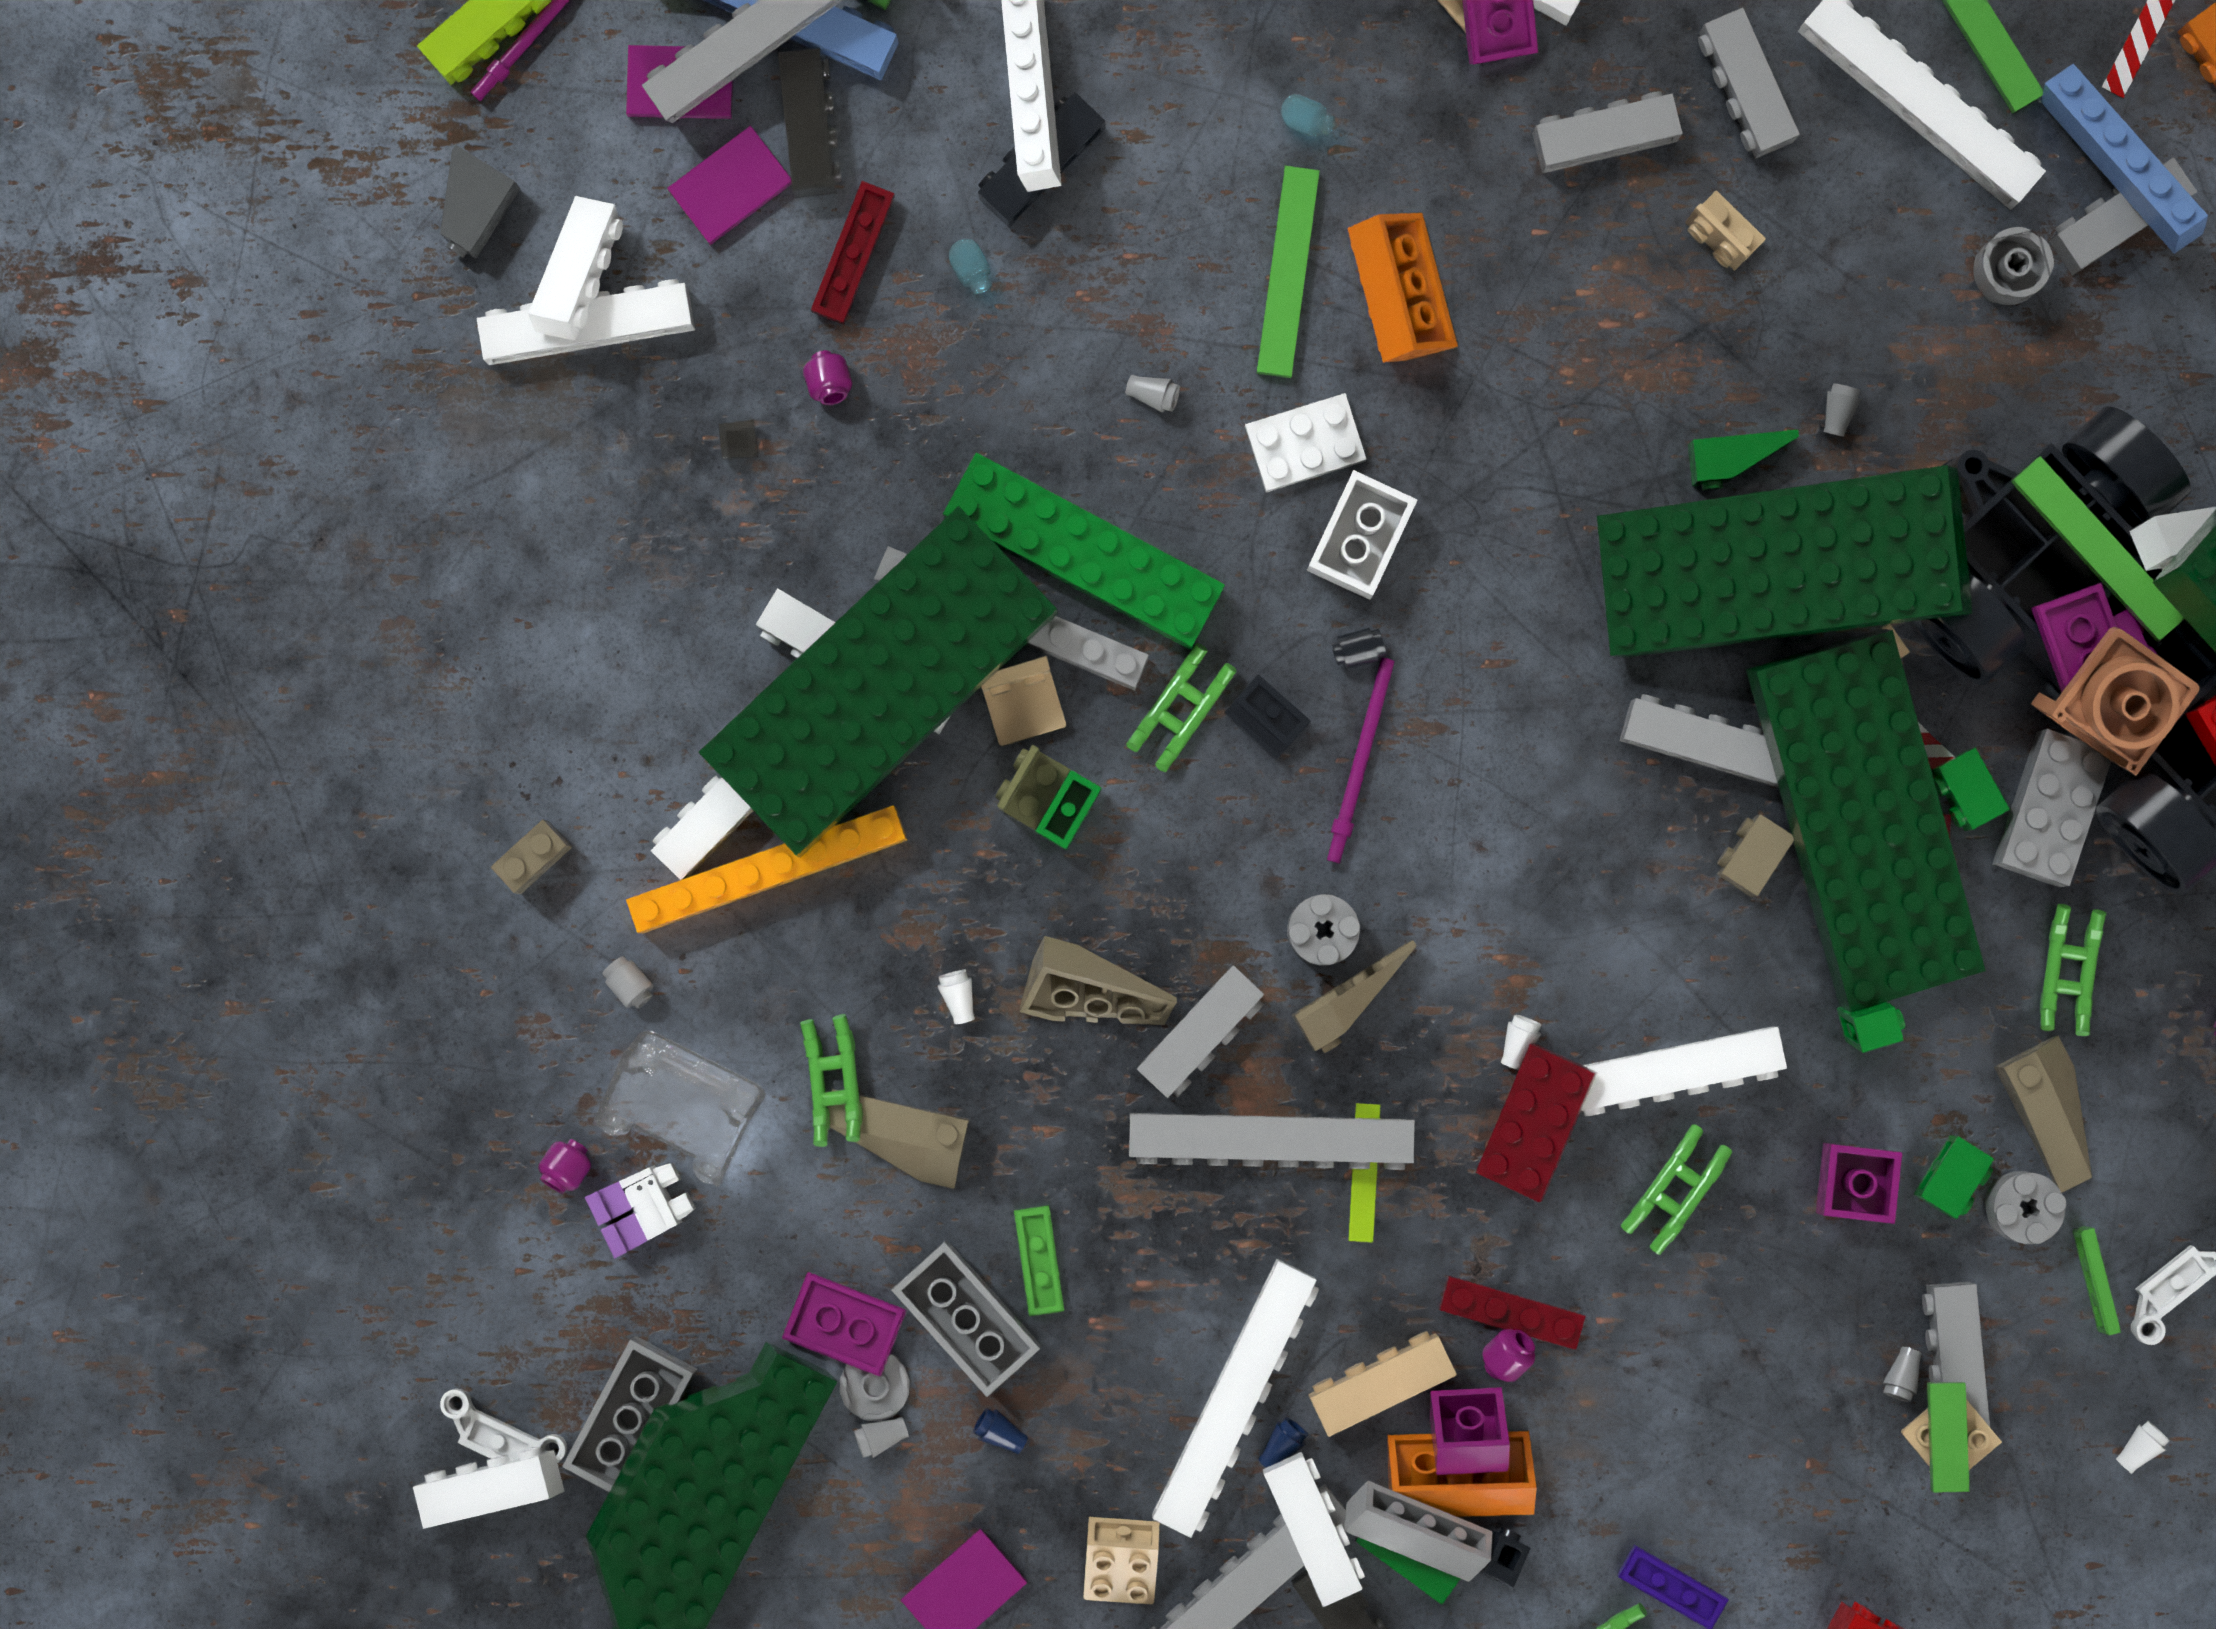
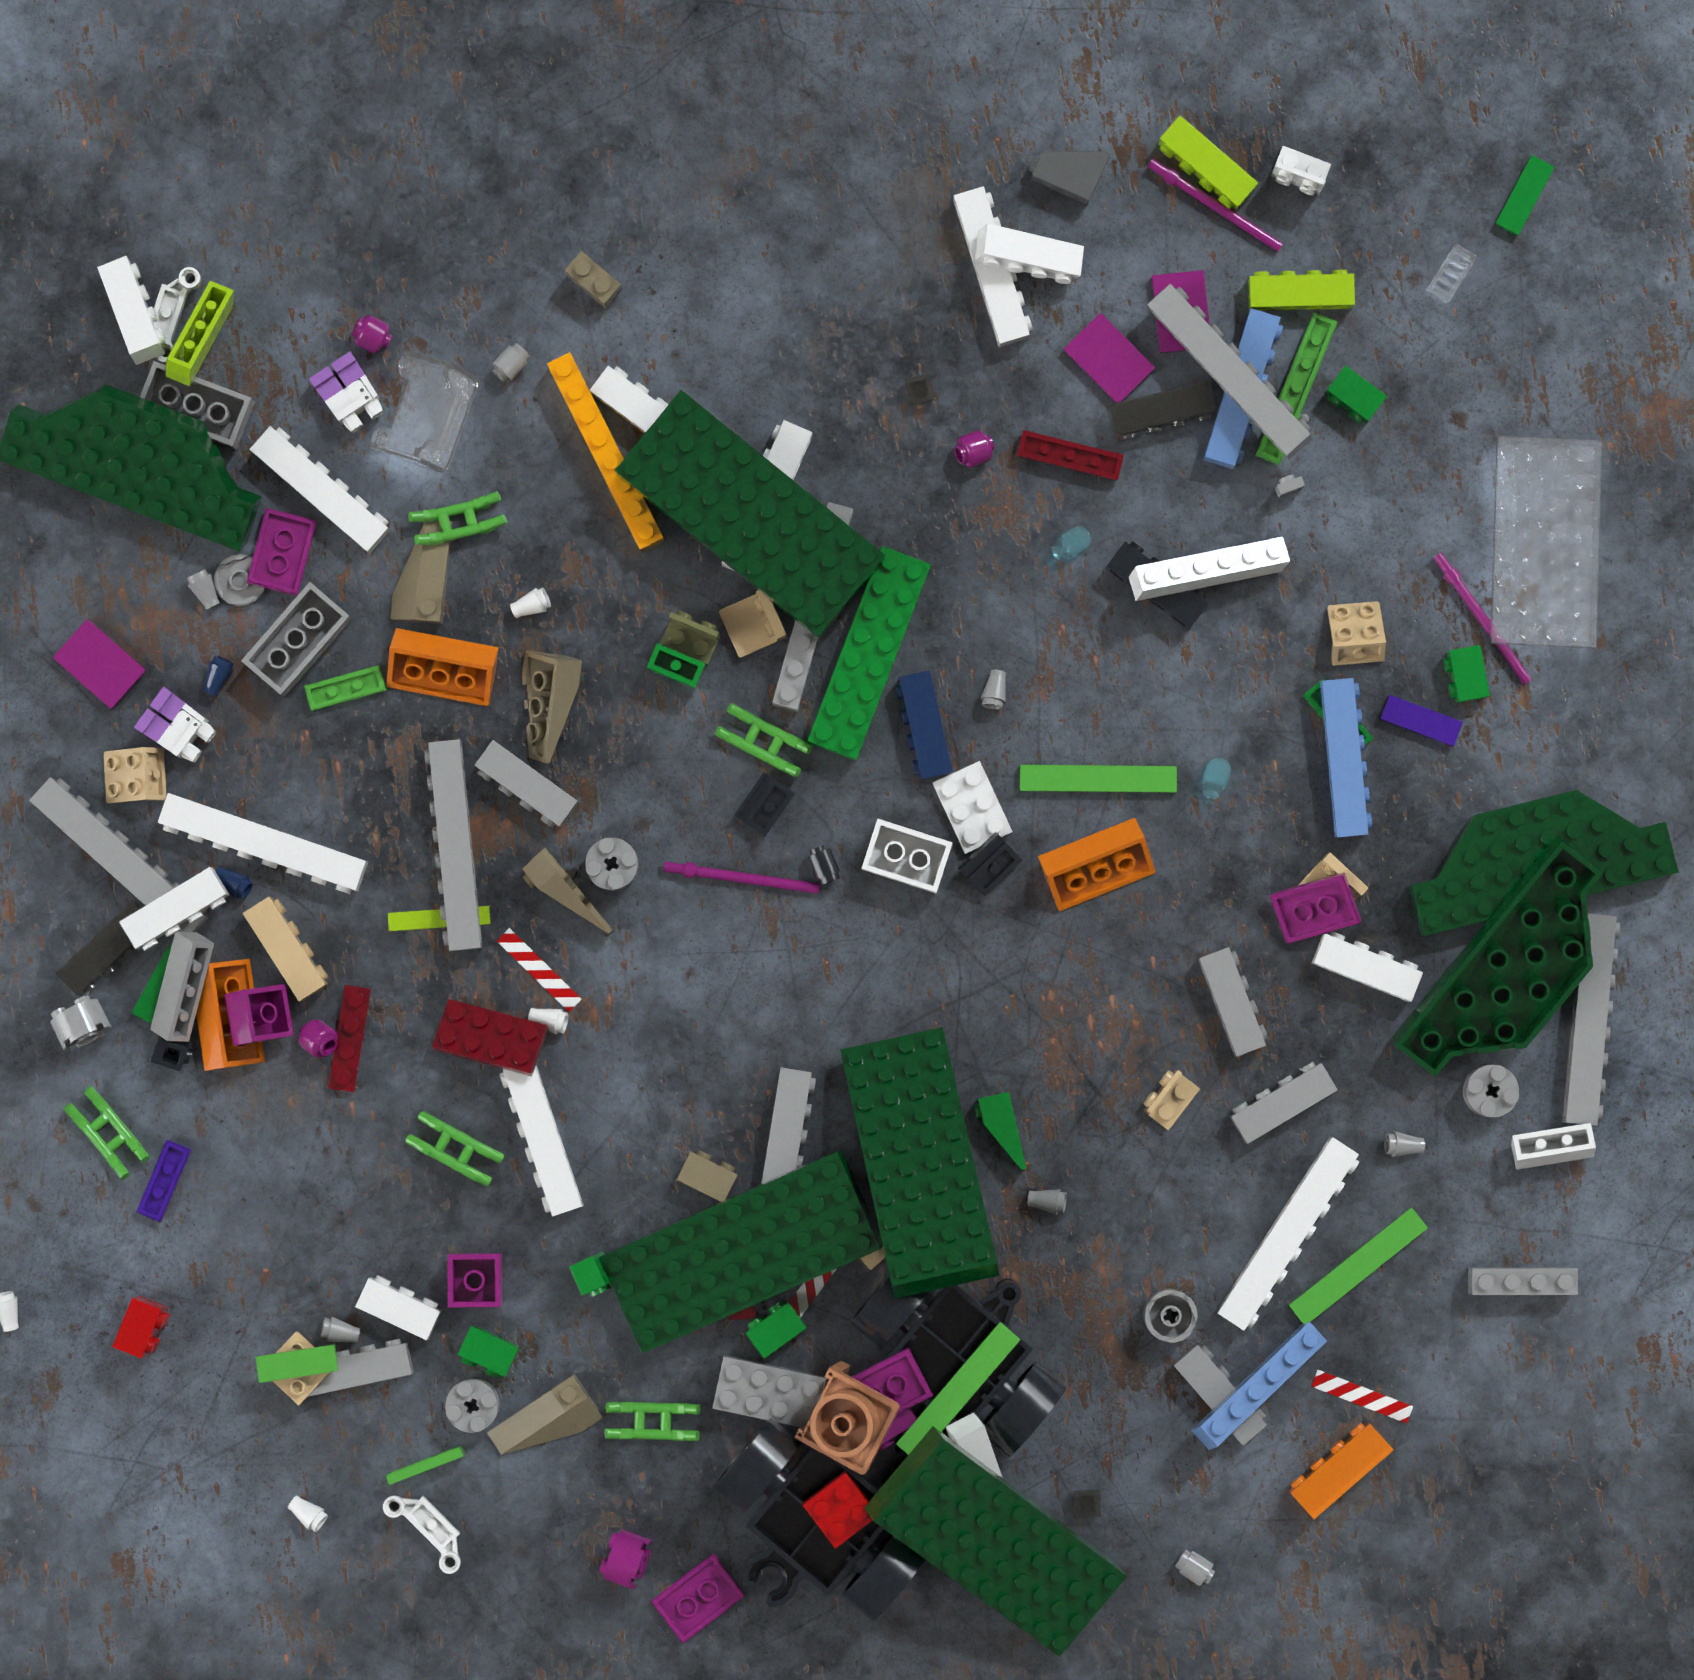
camera: 80 degrees right, 0 degrees up
none -> hips [134,686,217,763]
none -> lime brick [166,281,234,386]
none -> white brick [250,426,390,554]
none -> white brick [355,1275,442,1340]
none -> orange slope [386,628,499,706]
none -> sticker [497,928,582,1012]
none -> dark blue brick [895,670,953,780]
none -> black plate [958,832,1022,896]

